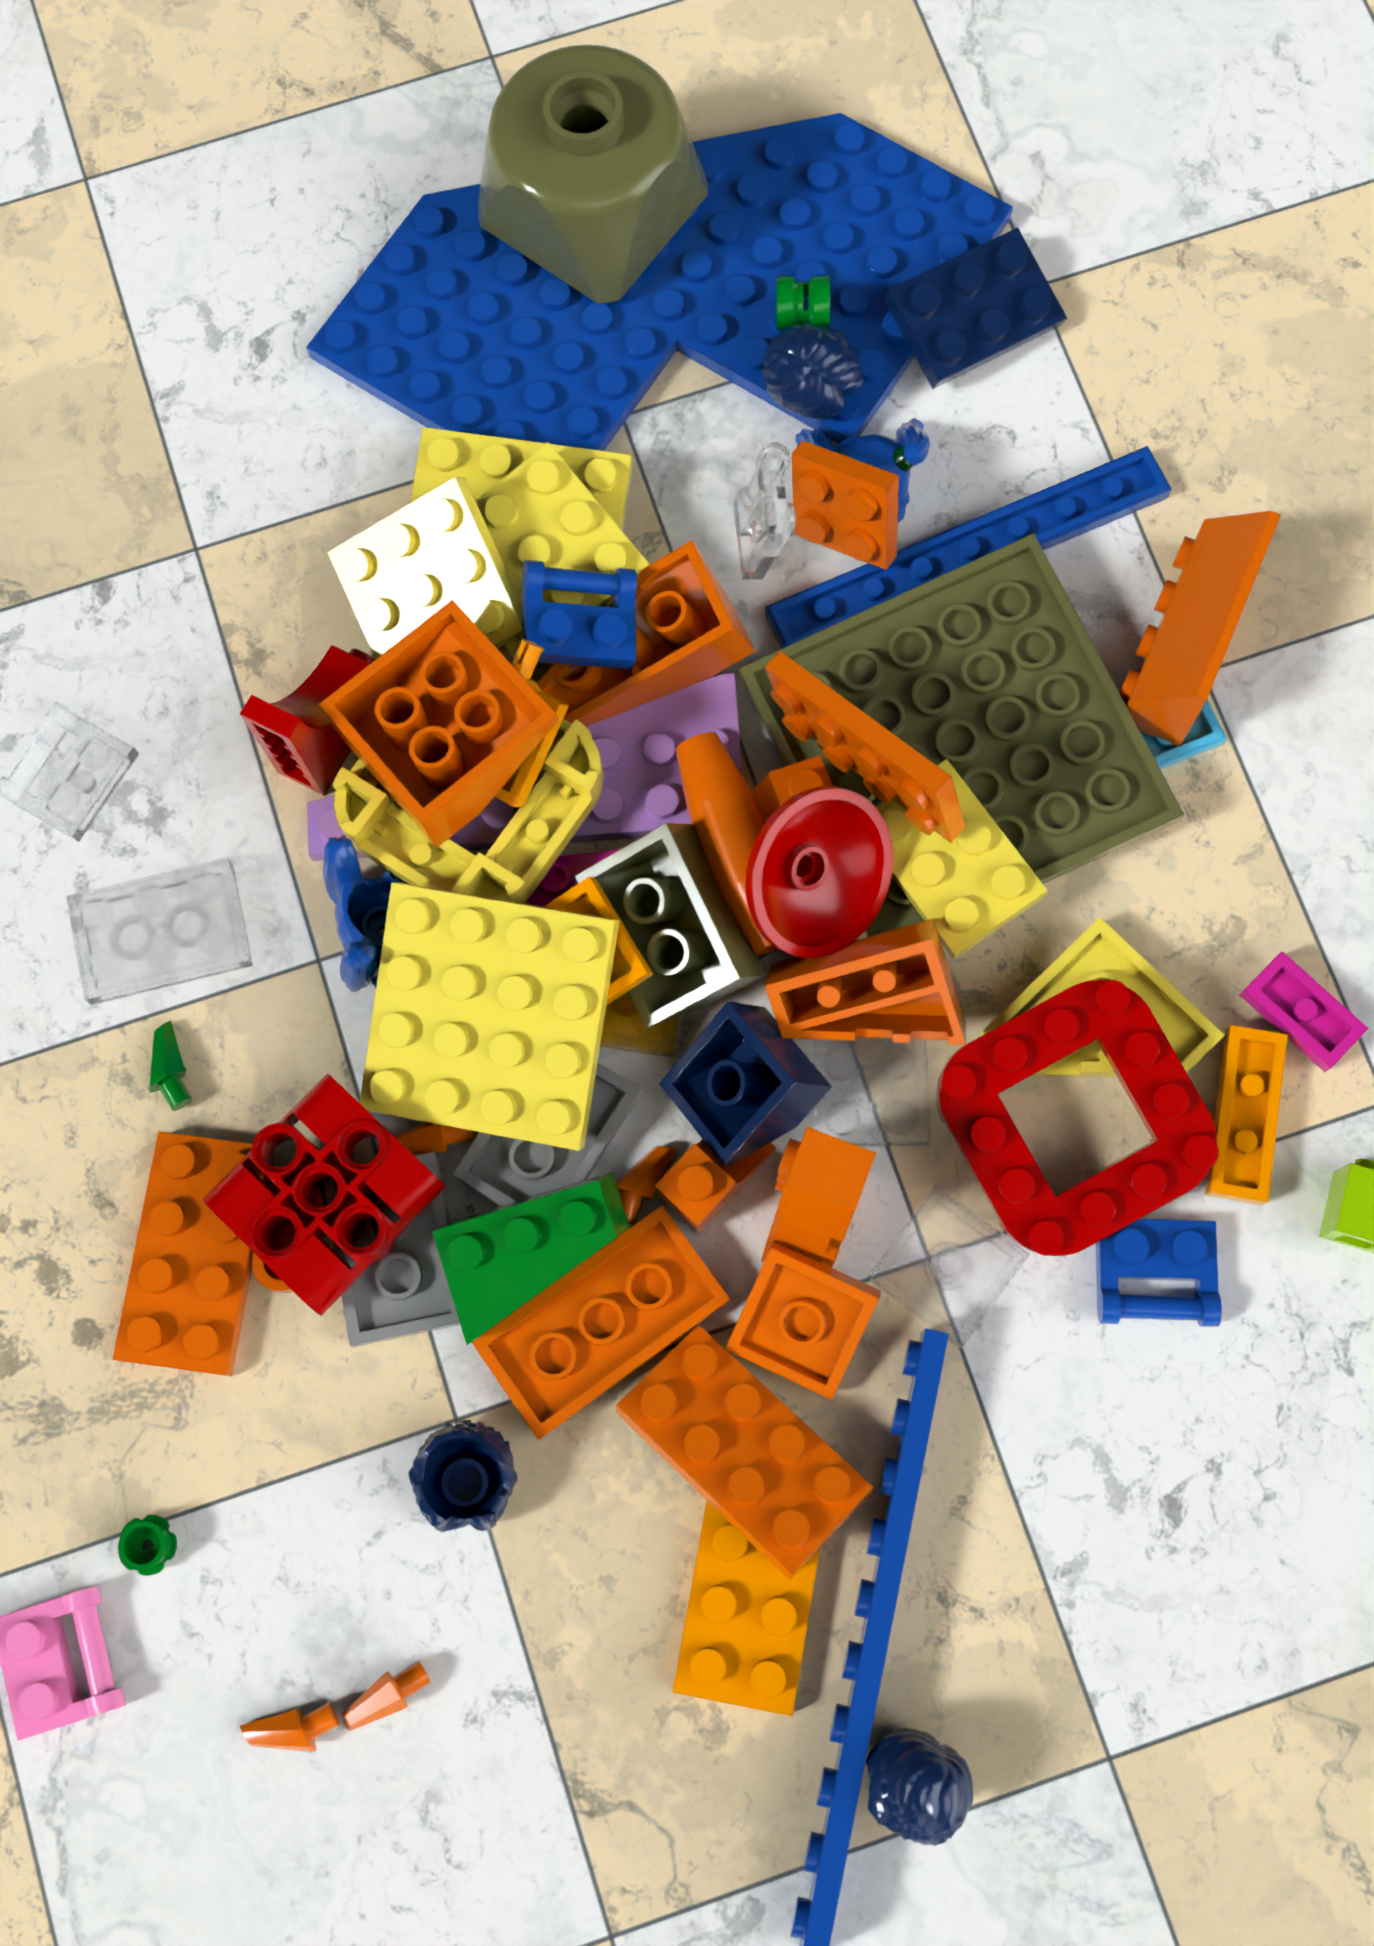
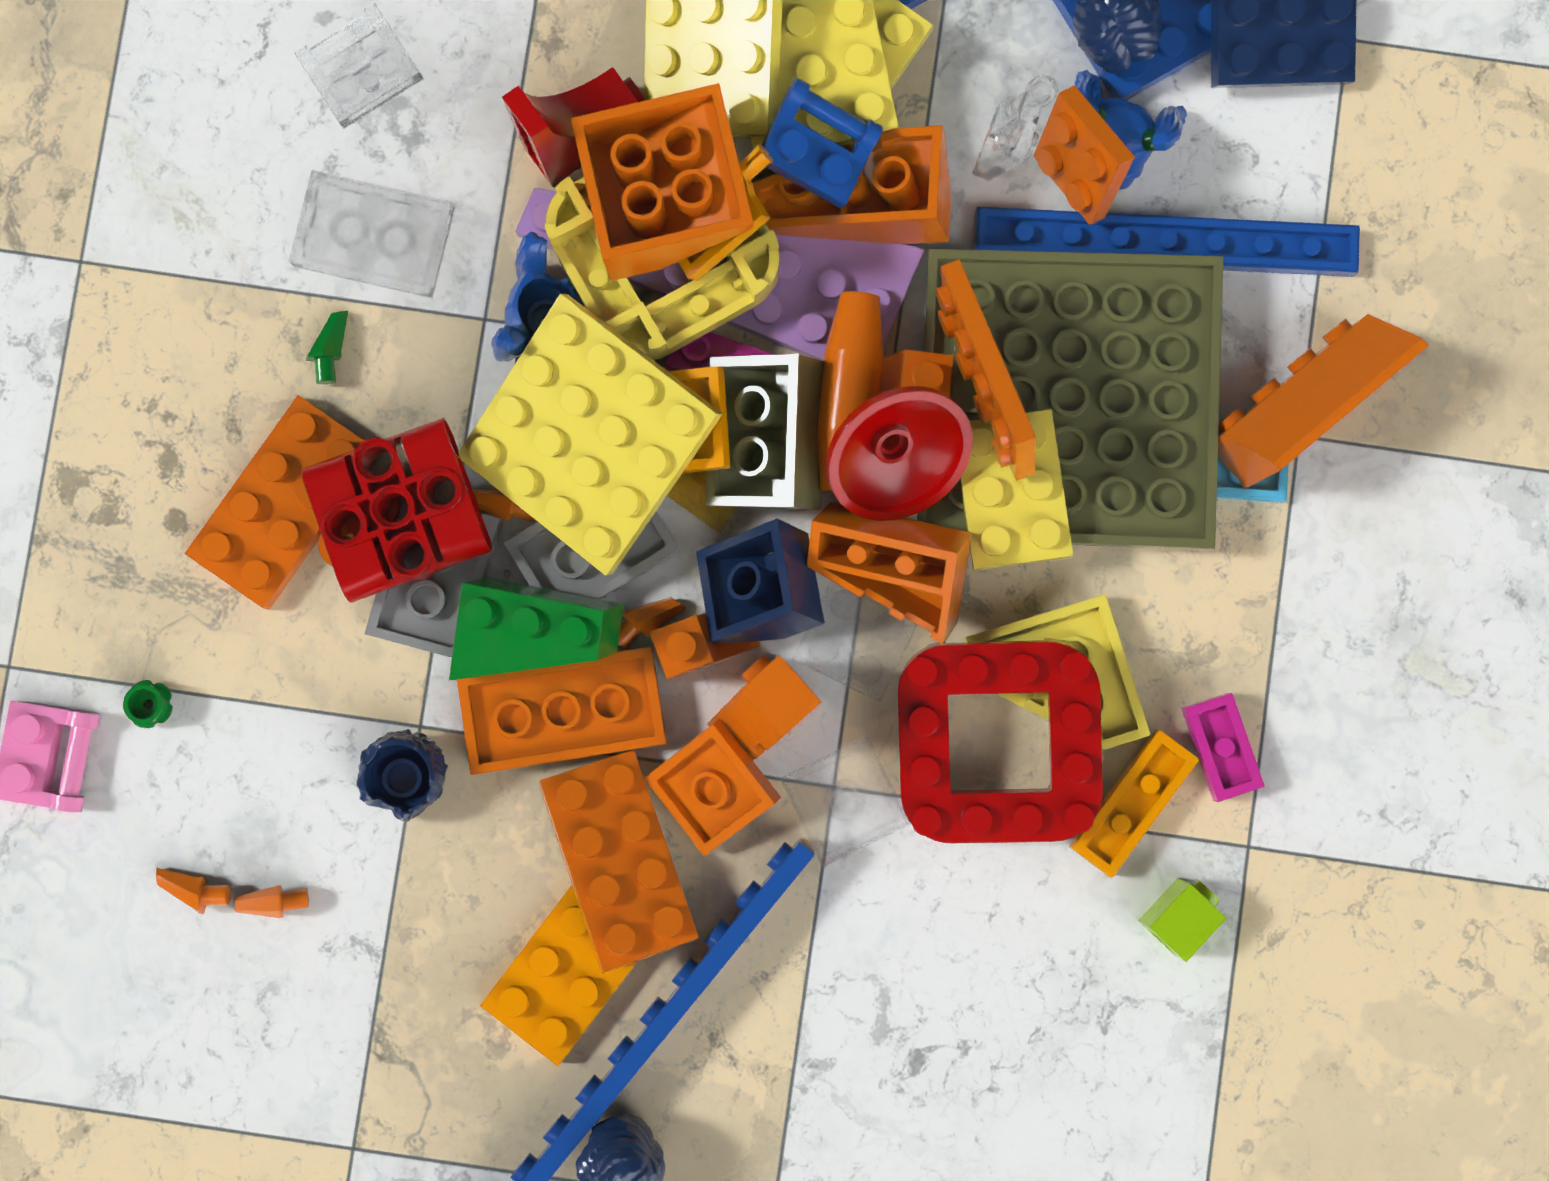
camera: 20 degrees right, 10 degrees up
blue plate [1096,1219,1222,1327] -> none

